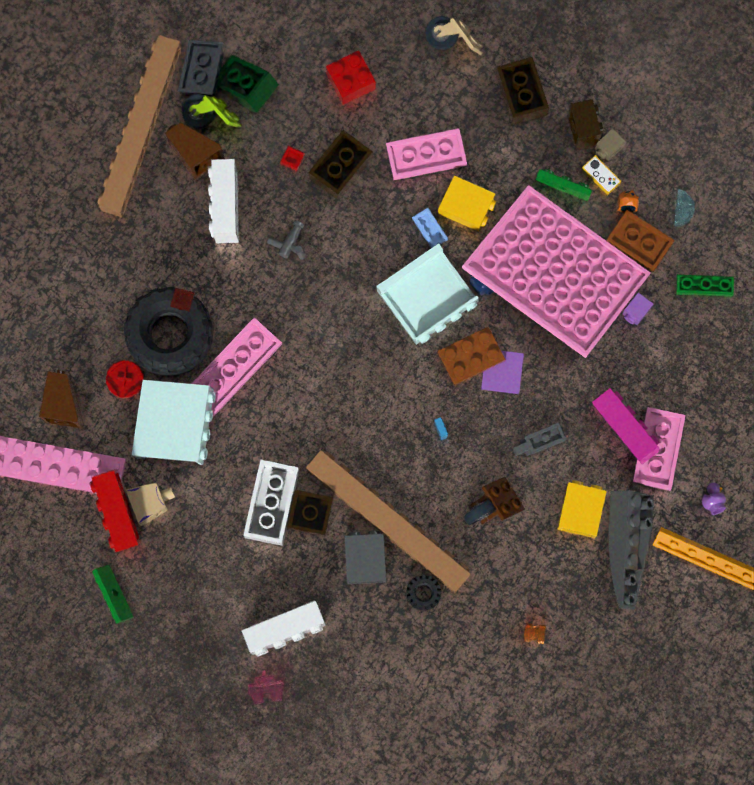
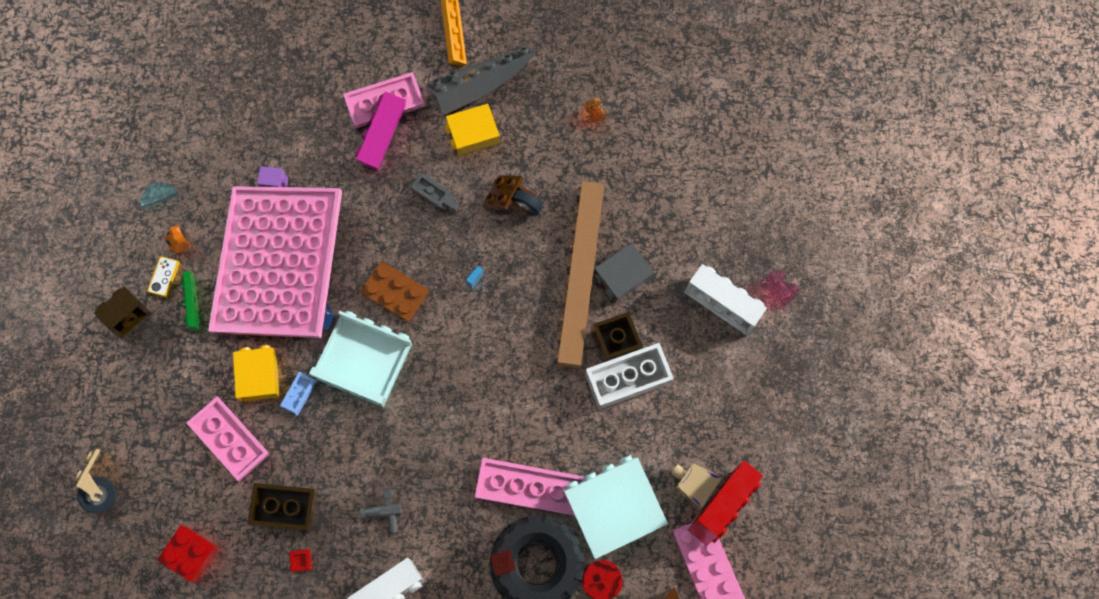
camera: 130 degrees left, 5 degrees down
green tile [92,565,134,624] -> none
black tyre [406,575,441,611] -> none
medium lavender sticker [481,351,524,394] -> none
dark brown brick [496,56,549,125] -> none
dark tan brick [595,128,626,162] -> none
dark orange plate [606,210,675,272] -> none
green tile [676,274,734,297] -> none
medium lavender animal [702,483,726,515] -> none

